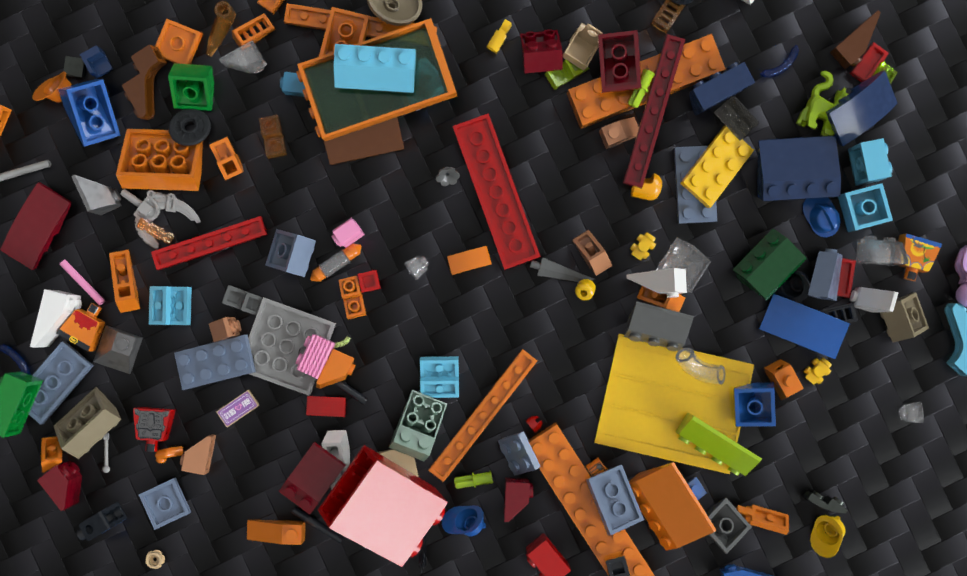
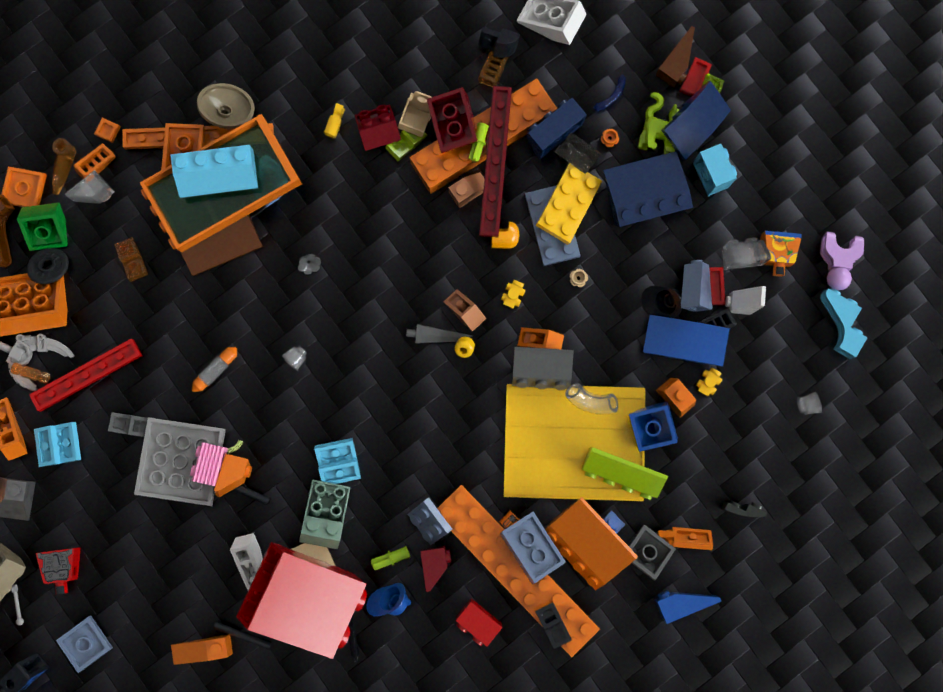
camera: 10 degrees left, 5 degrees down
orange arm [155,446,183,463] -> none
sand blue plate [174,335,256,390] -> none
nougat slope [180,434,216,475] -> none
orange brick [209,137,244,180] -> none
nougat slope [209,317,241,342] -> none
medium lavender tile [216,390,260,427] -> none
sand blue slope [265,229,316,277] -> none
dark red slope [279,442,346,514] -> none
dark azure brick [280,72,305,97] -> none
red tile [306,396,346,417] -> none
bright pink brick [331,217,365,248] -> none
orange slope [338,276,366,320] -> none
red plate [357,270,381,293] -> none
orange tile [428,349,537,482] -> none
orange slope [447,246,491,275] -> none
red plate [453,113,541,270] -> none
red hinge [526,416,542,433] -> none
white slope [626,268,687,298] -> none
clear slope [656,238,711,293] -> none
dark green slope [733,229,807,300] -> none
blue piece [803,197,840,237] -> none
yellow piece [810,515,845,558] -> none
medium azure brick [838,183,893,232] -> none
dark tan slope [880,292,929,342] -> none
none -> tan plate [569,269,588,287]
none -> orange plate [601,129,619,147]

